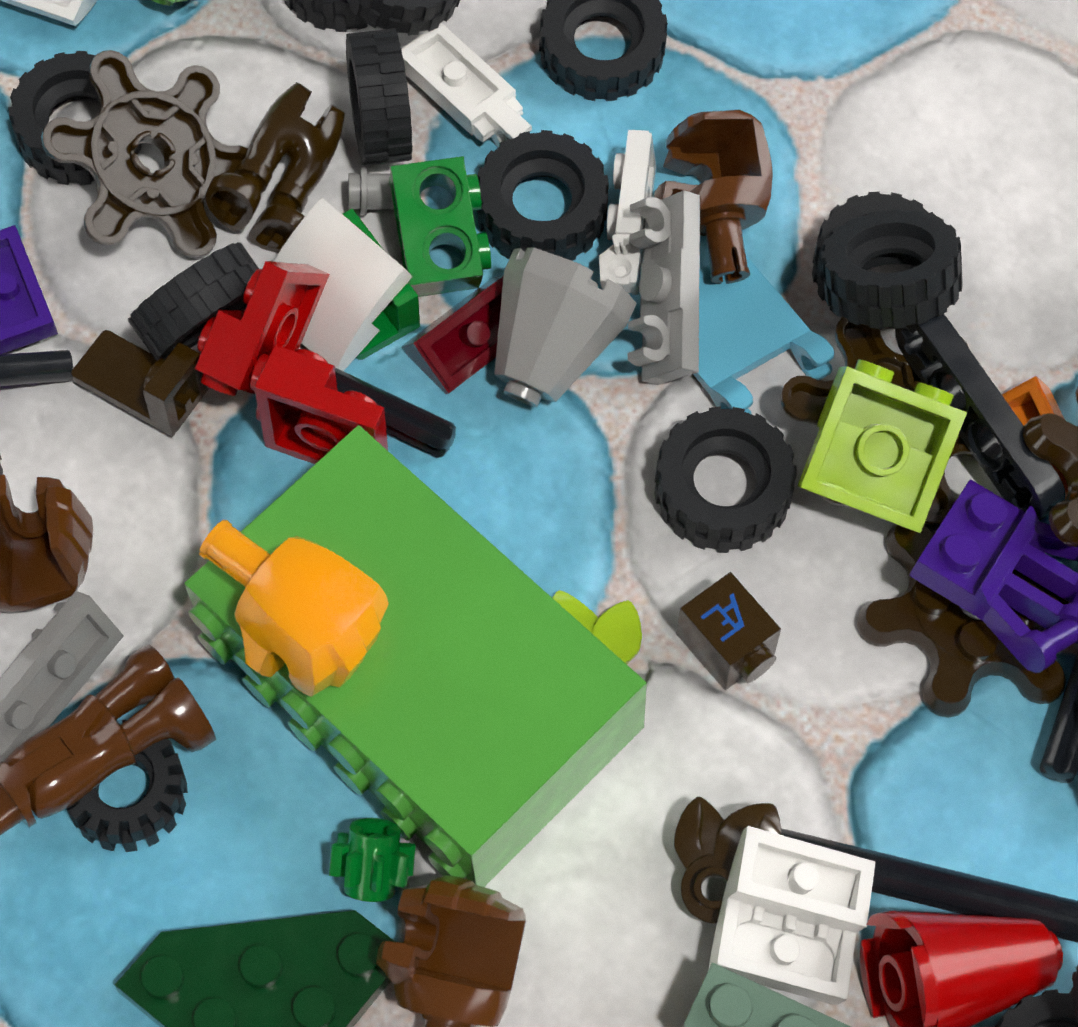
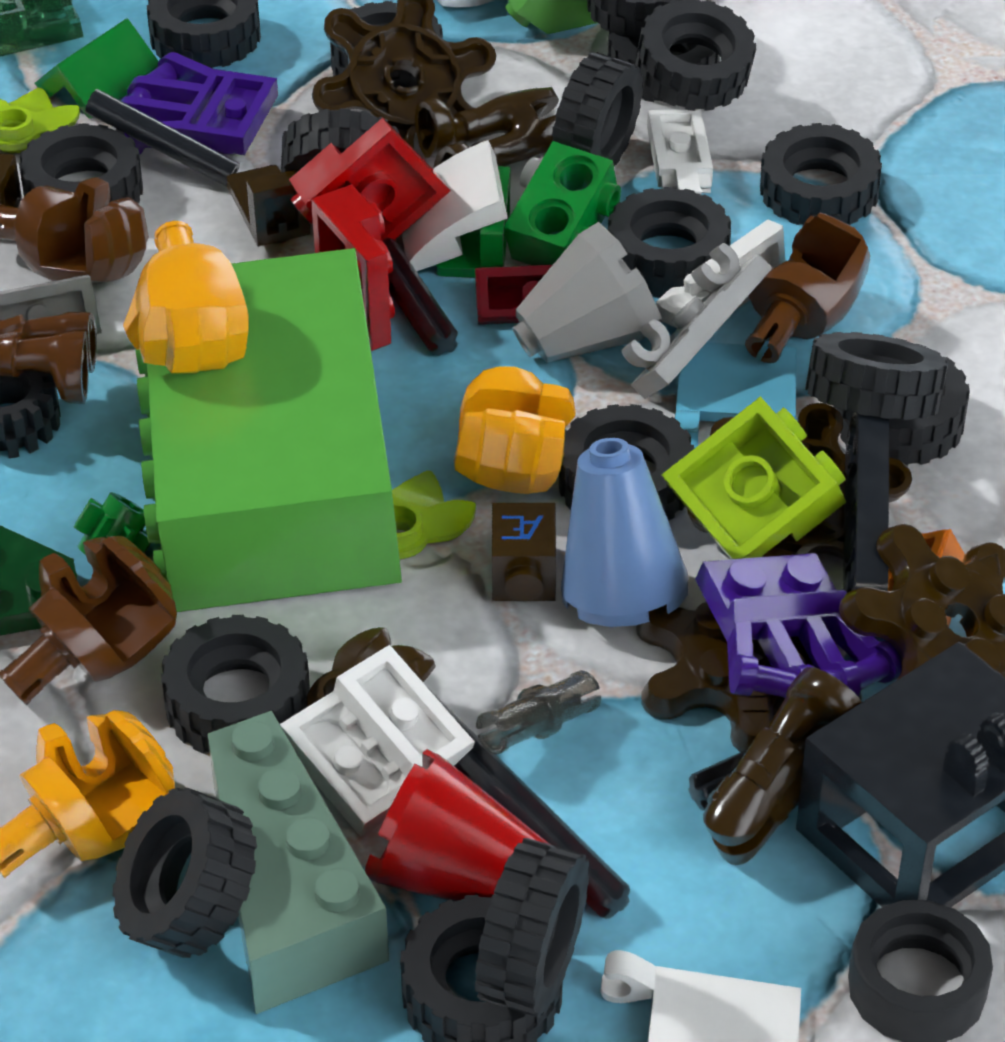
camera: 40 degrees right, 20 degrees down
none -> black tyre [161,614,310,754]
none -> light orange piece [454,366,576,494]
none -> clear smoke pin [476,670,602,754]
none -> medium blue cone [561,438,688,627]

